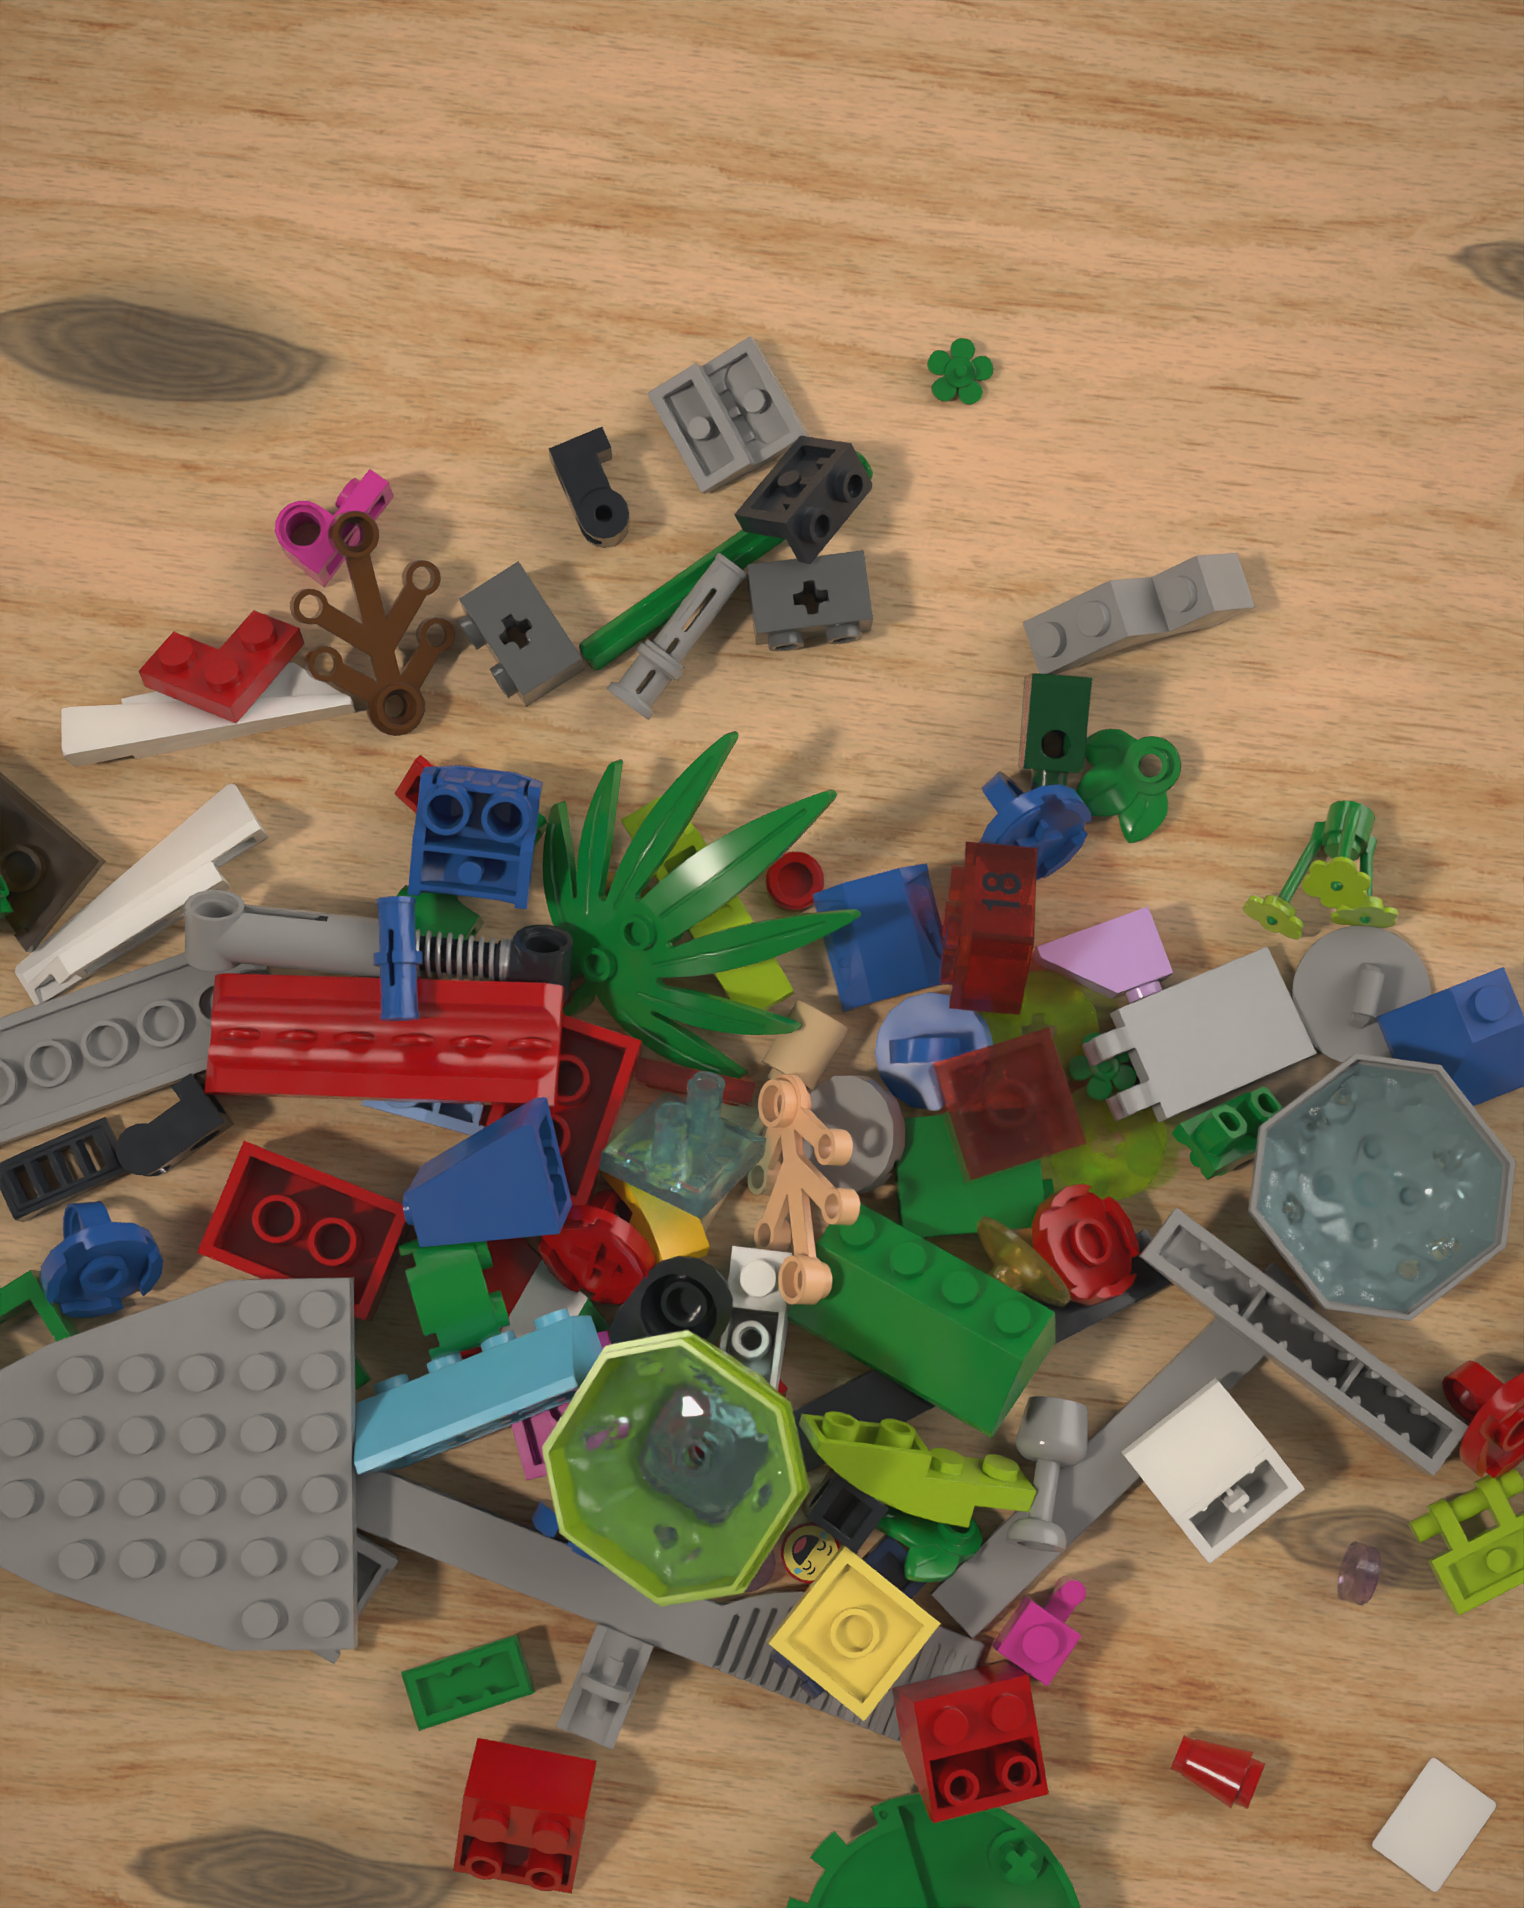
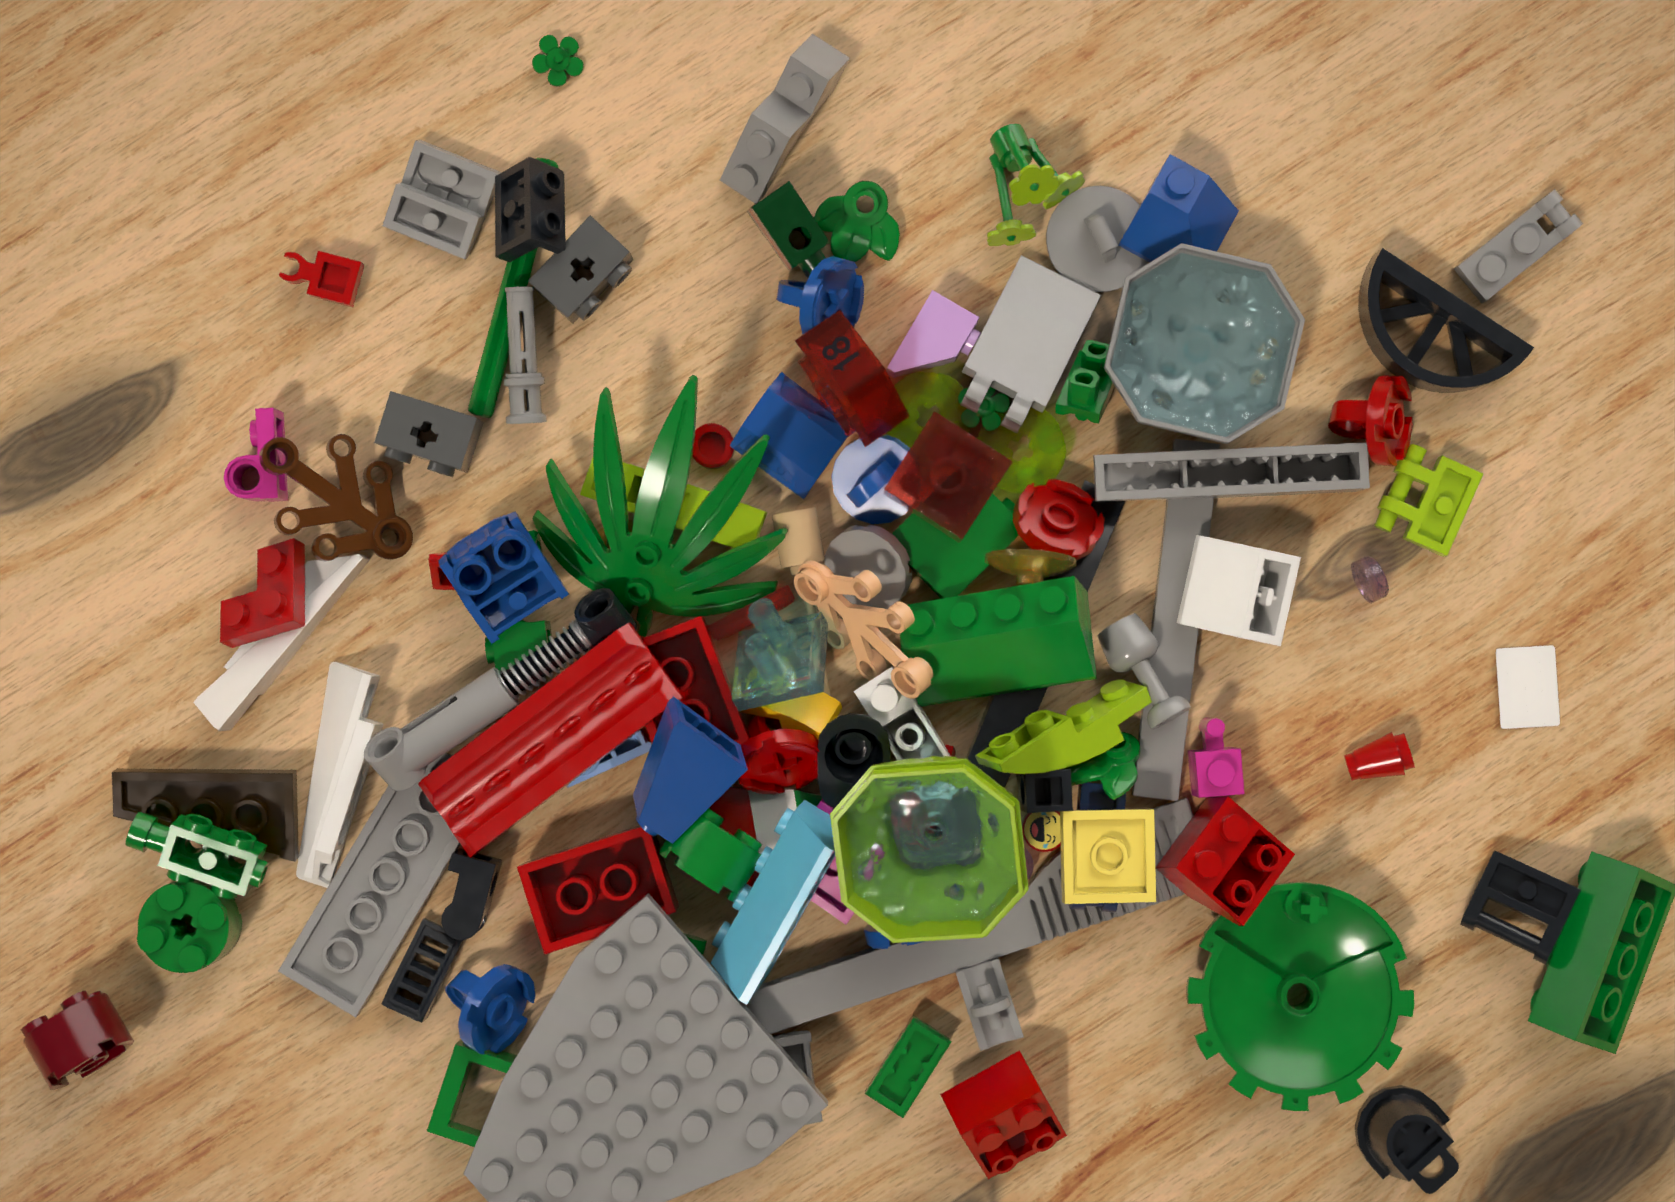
camera: 30 degrees left, 5 degrees up
blue pin [373,896,423,1021] -> none
black leg [548,427,630,548] -> none
none -> red plate [279,251,365,308]

